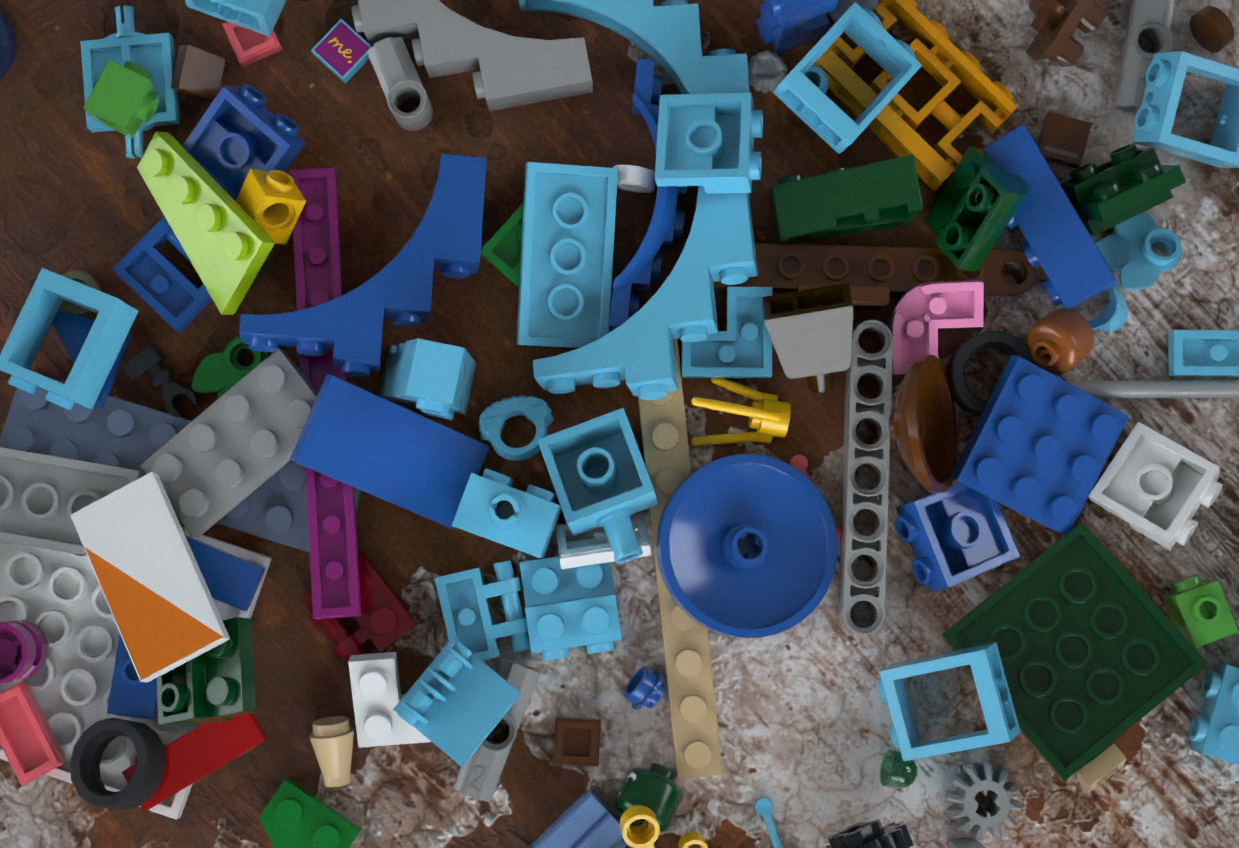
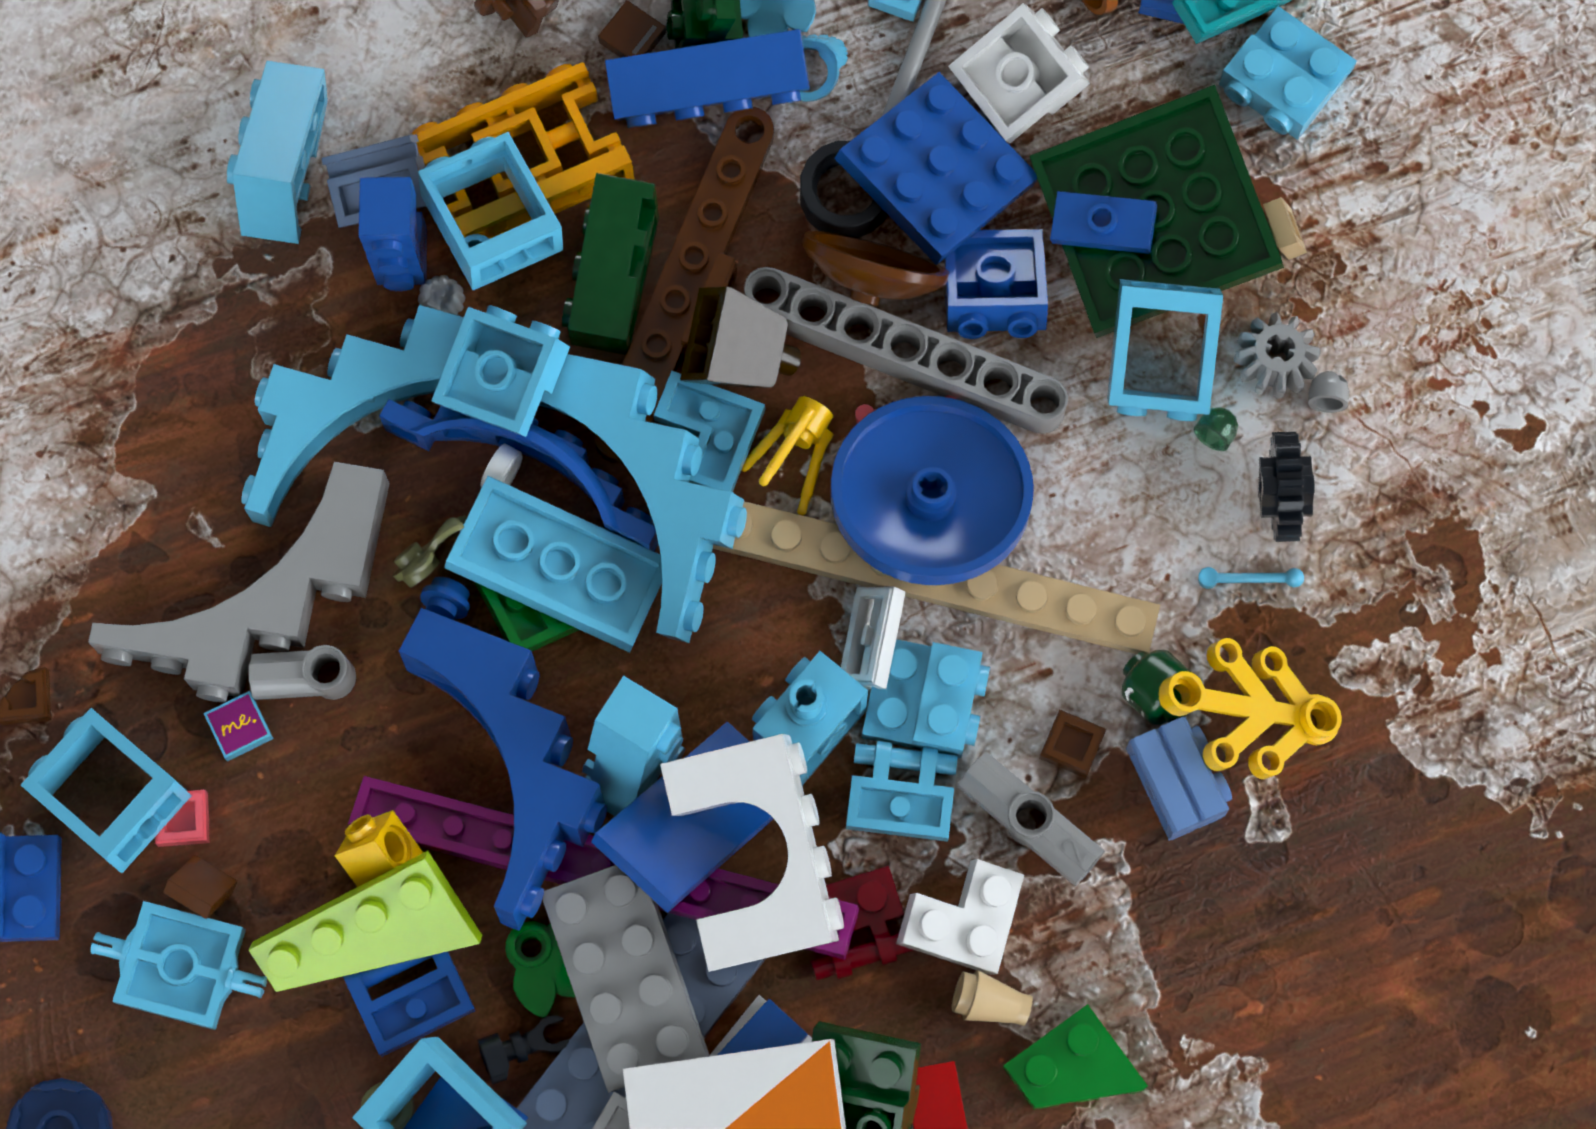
camera: 70 degrees left, 10 degrees down
bright green brick [83,59,159,139] -> none
blue plate [182,84,306,201] -> none
medium azure hinge [393,637,522,767] -> none
medium azure piece [479,395,554,461] -> none
medium azure brick [537,408,659,563] -> none
blue plate [624,666,665,710] -> none
bright pink plate [890,280,984,375] -> none
dark green brick [925,146,1029,271] -> none
dark orange head [1025,309,1094,375] -> none
bright green brick [1161,574,1238,648] -> none
none -> olive plate [392,515,467,588]
none -> blue plate [420,577,470,620]
none -> white arch [660,734,844,972]
none -> blue plate [1050,191,1157,254]

